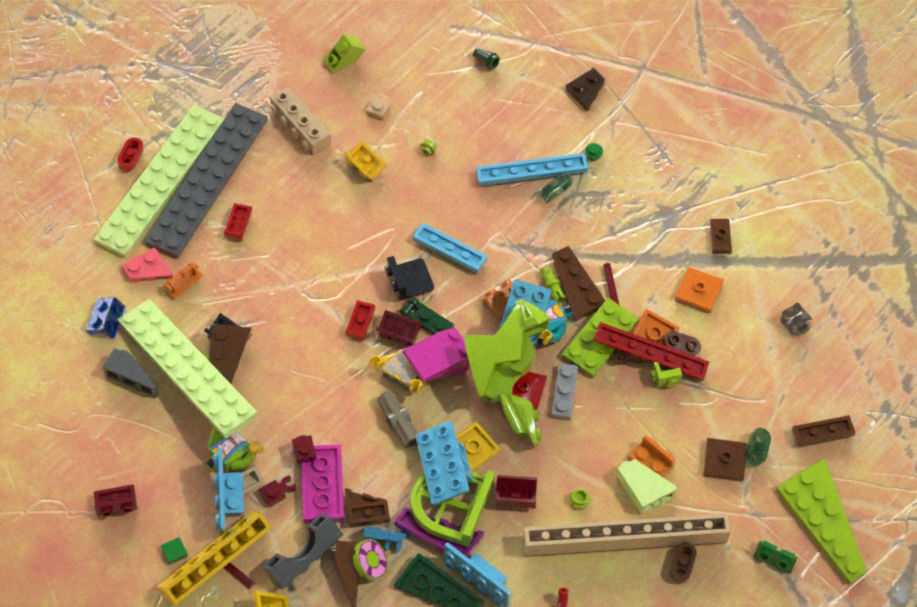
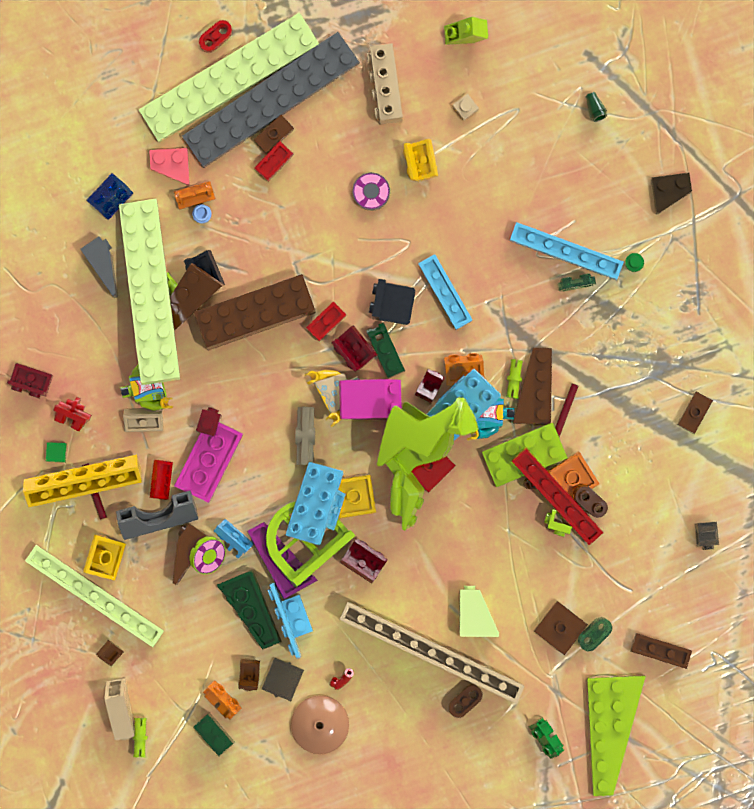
camera: 30 degrees right, 25 degrees up
medium azure bracket [214,448,244,535] -> none
dark red plate [258,475,296,508] -> none
reddish brown wing [345,488,390,527] -> none
lime plate [420,139,437,156] -> none
light grey plate [551,363,578,421] -> none
lime plate [570,489,590,509] -> none
orange bracket [628,435,675,478] -> none
orange plate [675,267,724,313] -> none
none -> red hips [53,397,92,431]
none -> red plate [150,460,173,500]
none -> light blue plate [192,204,212,224]
none -> reddish brown brick [194,274,316,351]
none -> reddish brown plate [254,115,294,154]
none -> tile [352,172,390,211]
none -> dark red bracket [415,369,445,404]

